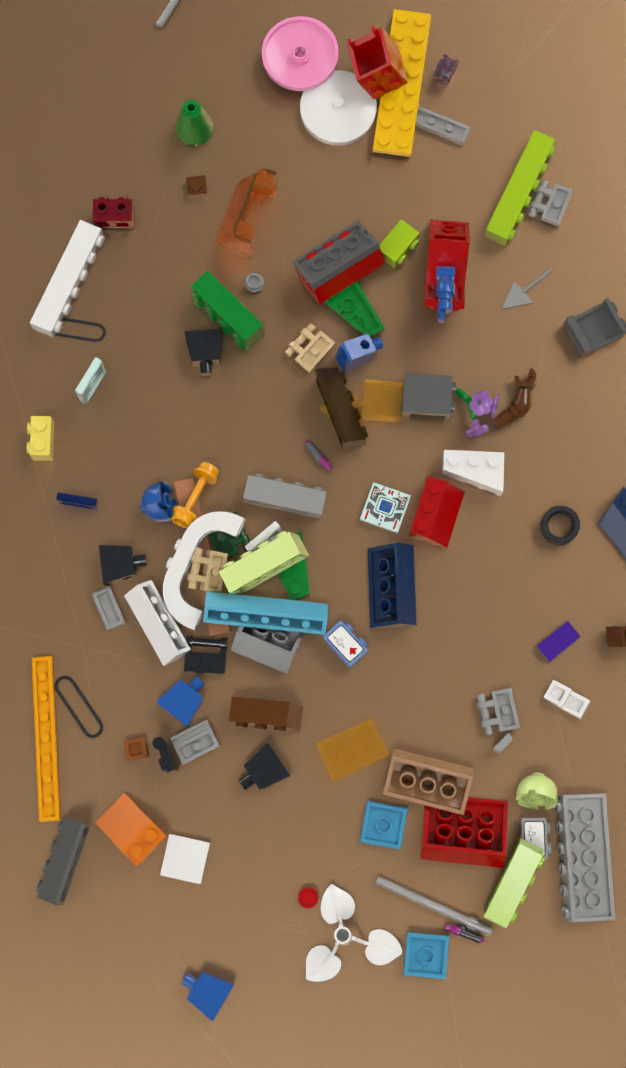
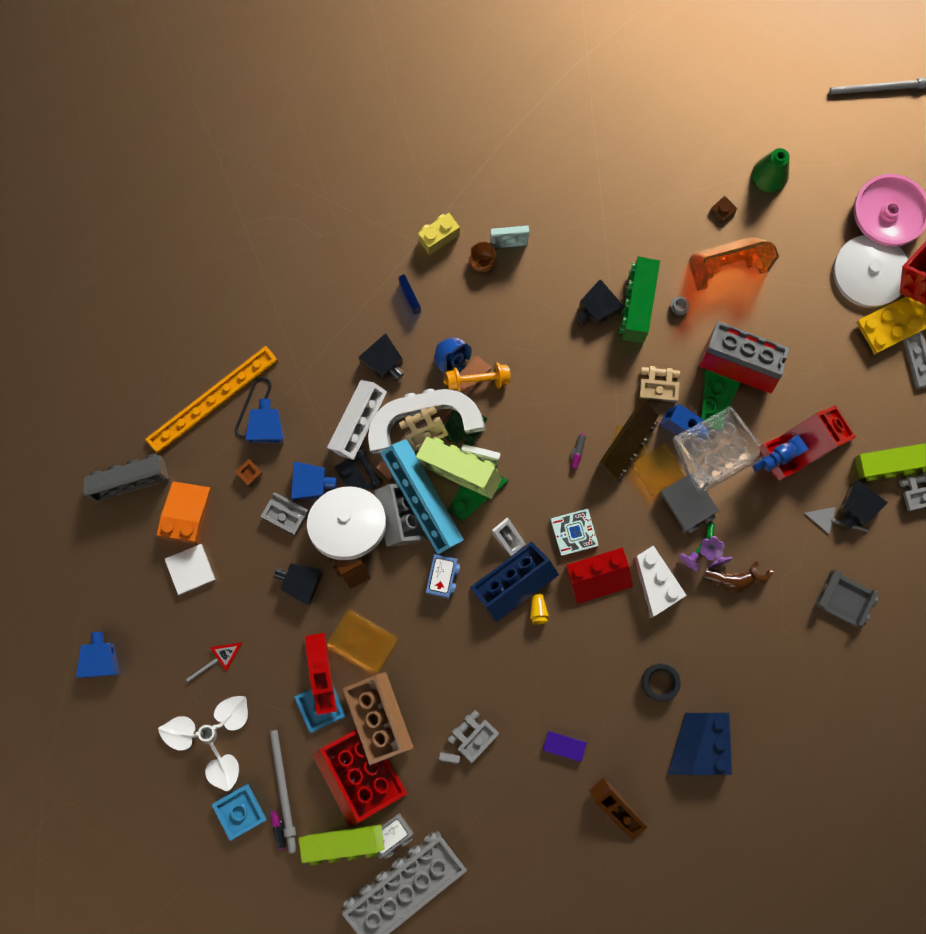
camera: 55 degrees right, 0 degrees up
white brick [30,220,105,338] -> none
black piece [55,318,106,342] -> none
light grey tile [91,586,126,631] -> none
dark red brick [92,197,134,228] -> none
black plate [152,737,178,775] -> none
light grey brick [243,473,327,519] -> none
red plate [298,887,319,909] -> none
lime brick [380,219,420,269] -> none
yellowish green cylinder [516,772,558,810] -> none
white slope [544,680,591,720] -> none
none -> piece [186,642,242,682]
none -> blue torso [246,399,284,443]
none -> red slope [305,632,337,715]
none -> white dish [307,487,386,560]
none -> dark orange hair [469,241,497,272]
none -> white slope [492,518,526,556]
none -> yellow cone [530,594,549,625]
none -> clear slope [672,406,761,495]
none -> black torso [839,480,888,530]

